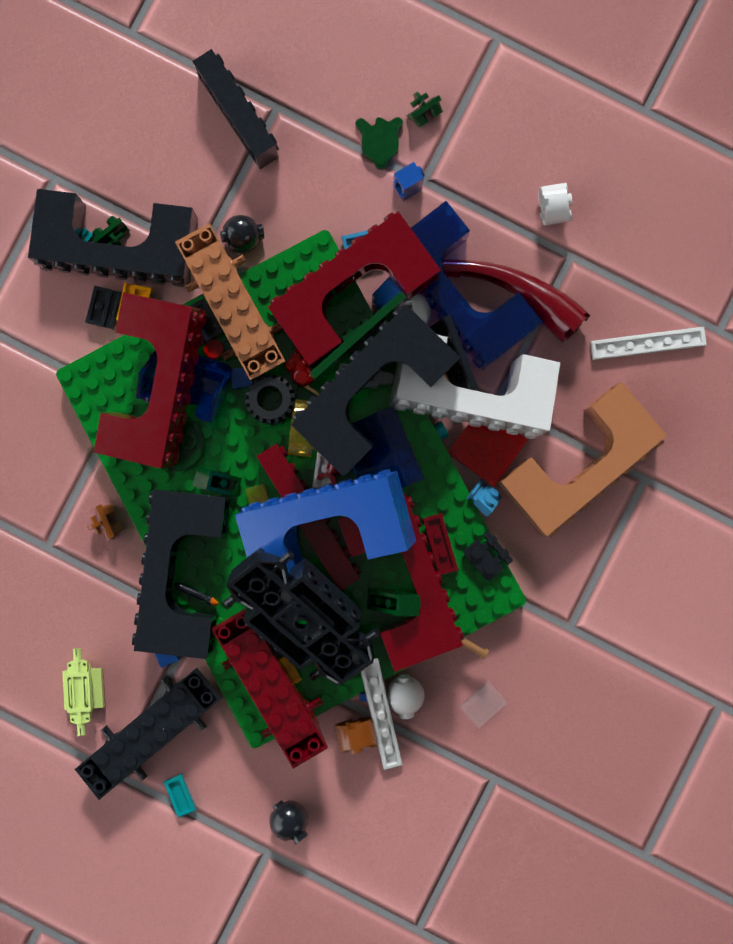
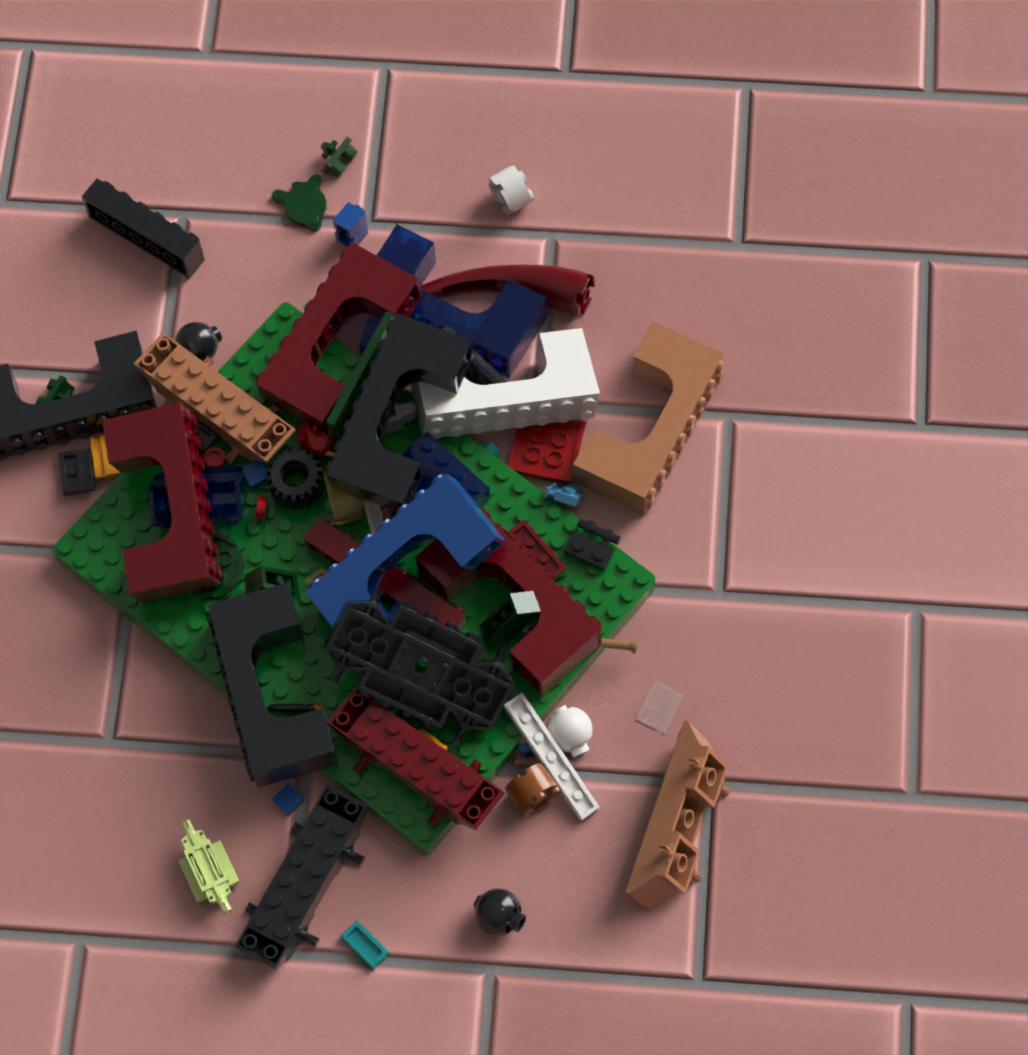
camera: 20 degrees left, 20 degrees down
dark orange hips [87,504,123,540] -> none
white tile [590,327,707,361] -> none
none -> red tile [255,497,267,520]
none -> nougat piece [625,721,730,911]

